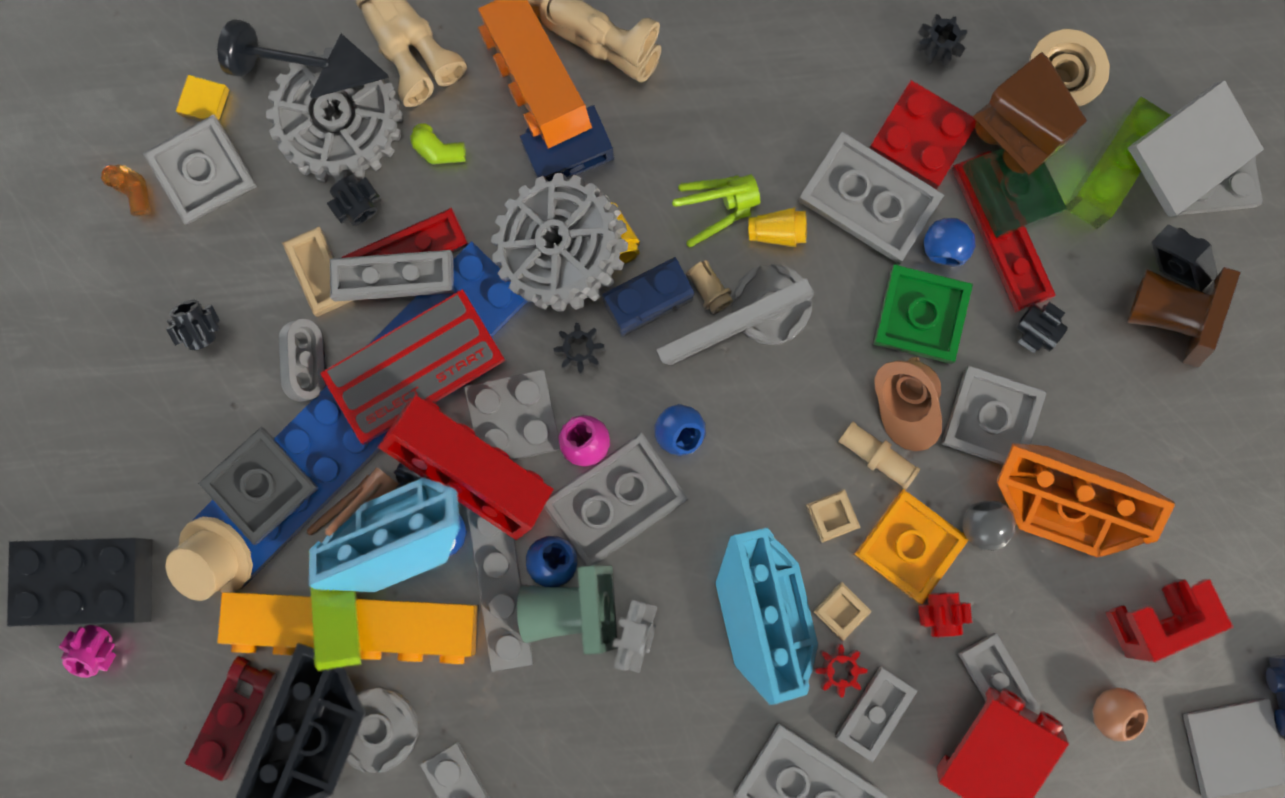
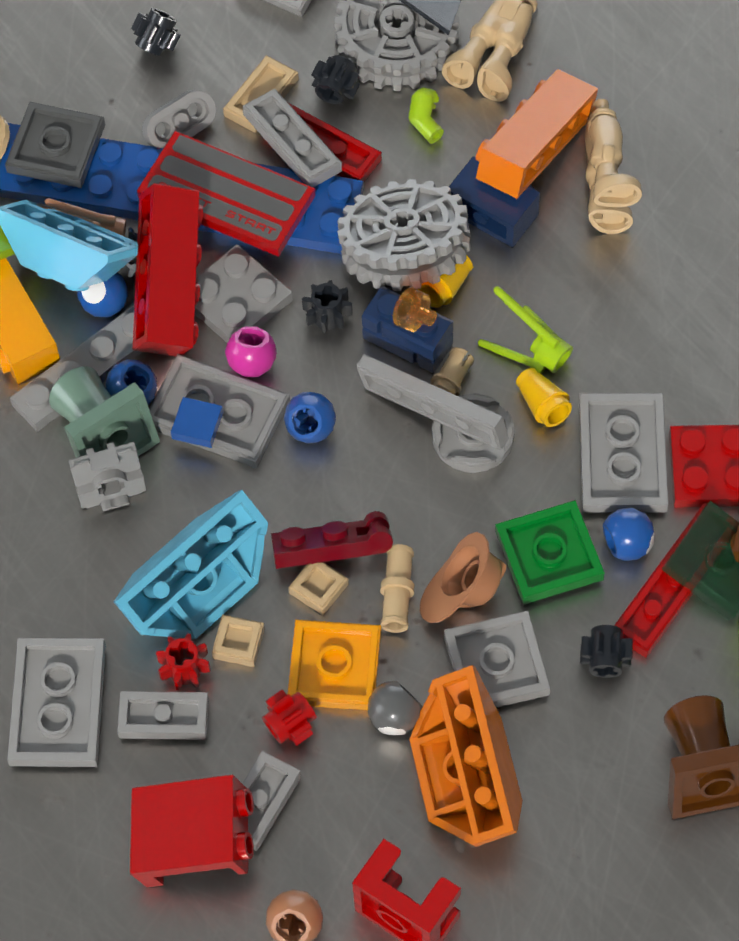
camera: 60 degrees right, 20 degrees down
none -> blue tile [171,397,223,448]
none -> dark red plate [271,511,393,569]
none -> clear orange tile [393,287,437,332]

